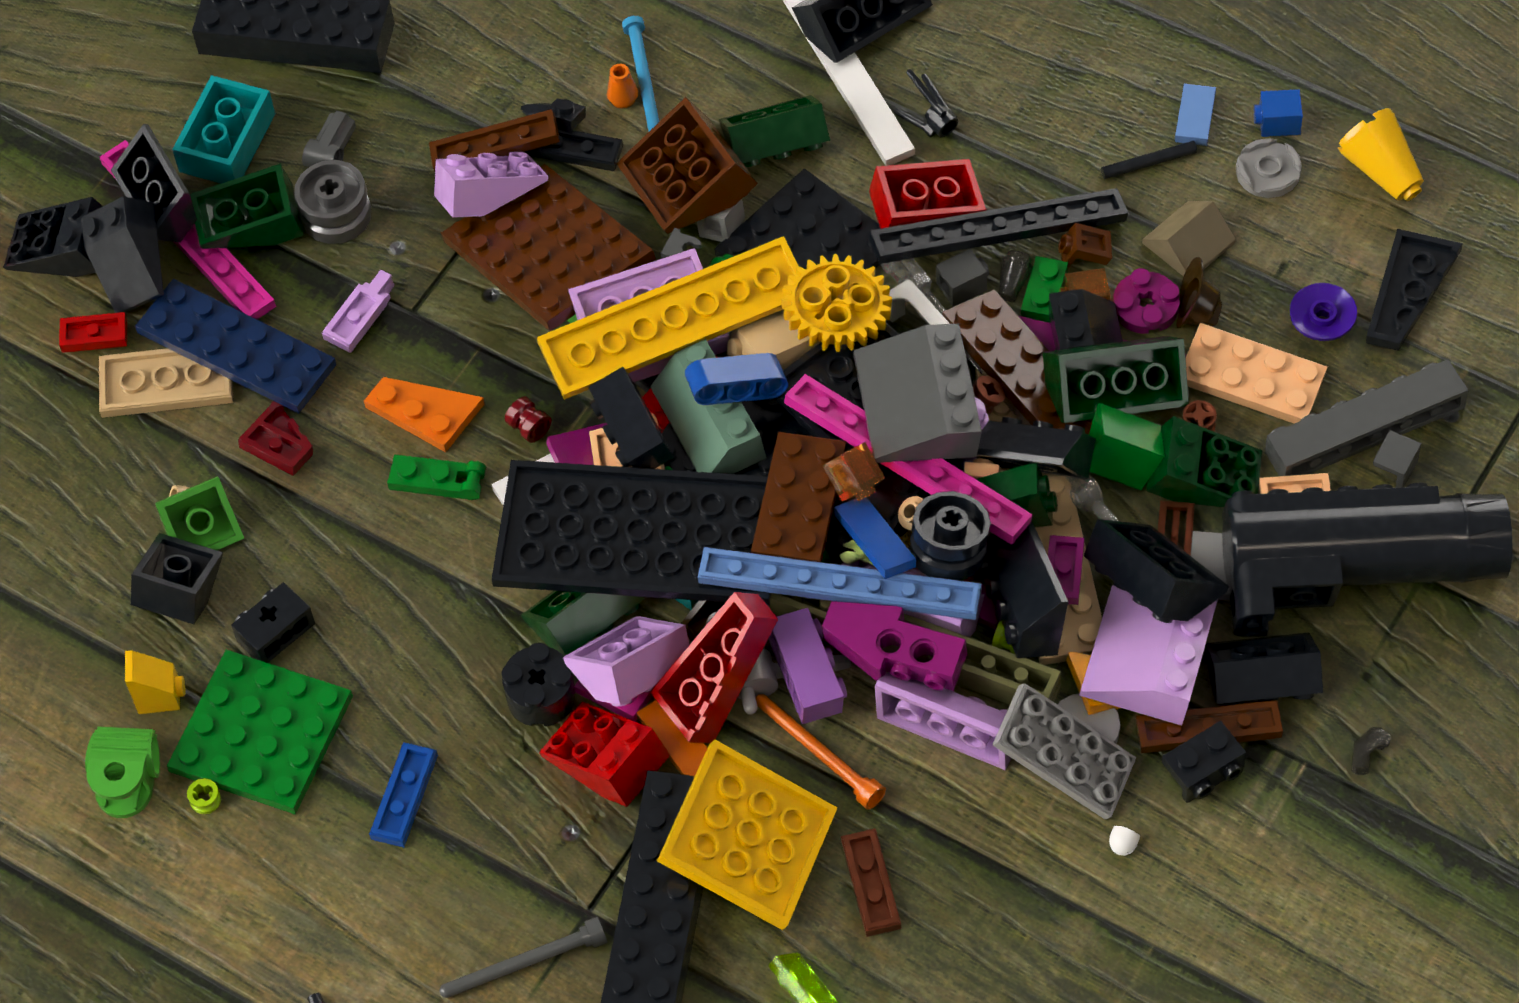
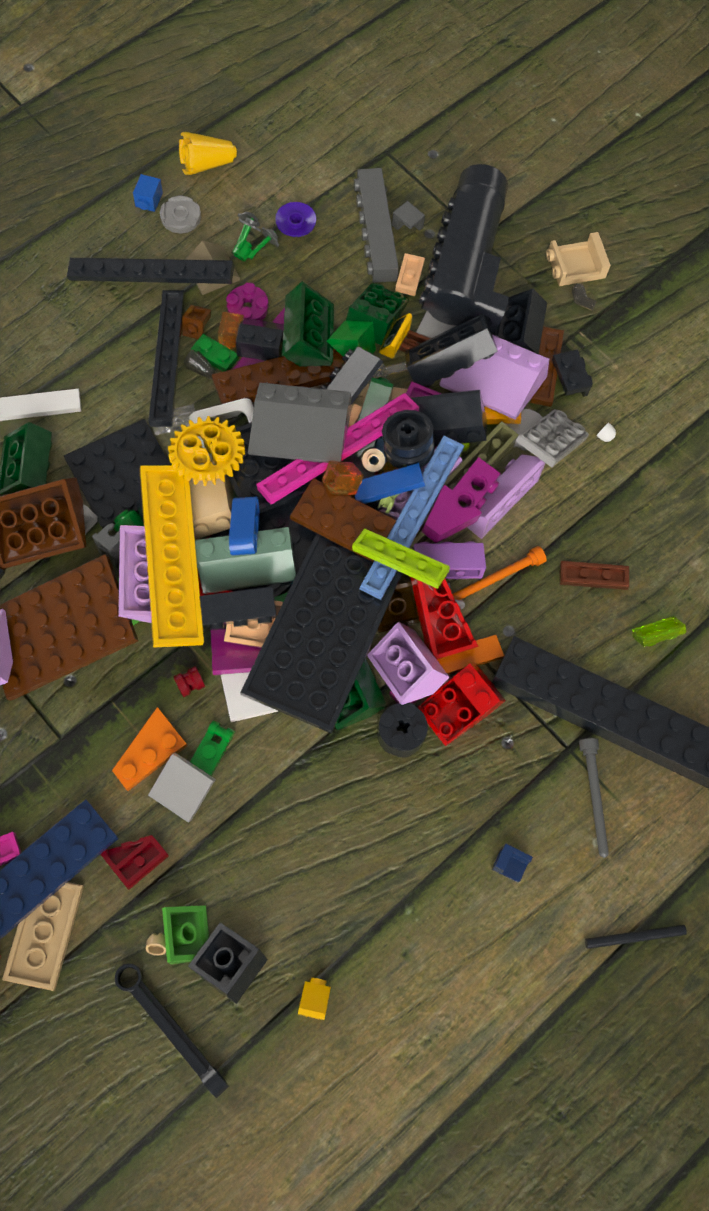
camera: 85 degrees left, 10 degrees up
bright green piece [85,727,160,818] -> none
green plate [167,649,353,815] -> none
lime bush [187,778,221,814] -> none
black brick [231,582,315,663] -> none
lavender hinge [322,270,394,353] -> none
blue tile [369,742,438,848] -> none
yellow plate [657,739,838,930] -> none
red brick [869,159,986,229] -> none
black plant [894,69,959,138] -> none
dark grey brick [936,248,990,307] -> none
black bar [1101,140,1197,180] -> none
medium blue tile [1175,84,1216,146] -> none
dark brown piece [1176,257,1222,328] -> none
copper wheel [1183,400,1217,432] -> none
light nougat plate [1185,323,1327,424] -> none
black wing [1366,229,1463,351] -> none
none -> black plate [67,258,234,284]
none -> black piece [115,964,229,1098]
none -> light grey tile [148,753,216,823]
none -> plant [231,212,279,262]
none -> lime tile [352,528,450,589]
none -> yellow slope [379,313,412,359]
none -> dark blue panel [492,843,533,883]
none -> tan panel [546,232,611,286]

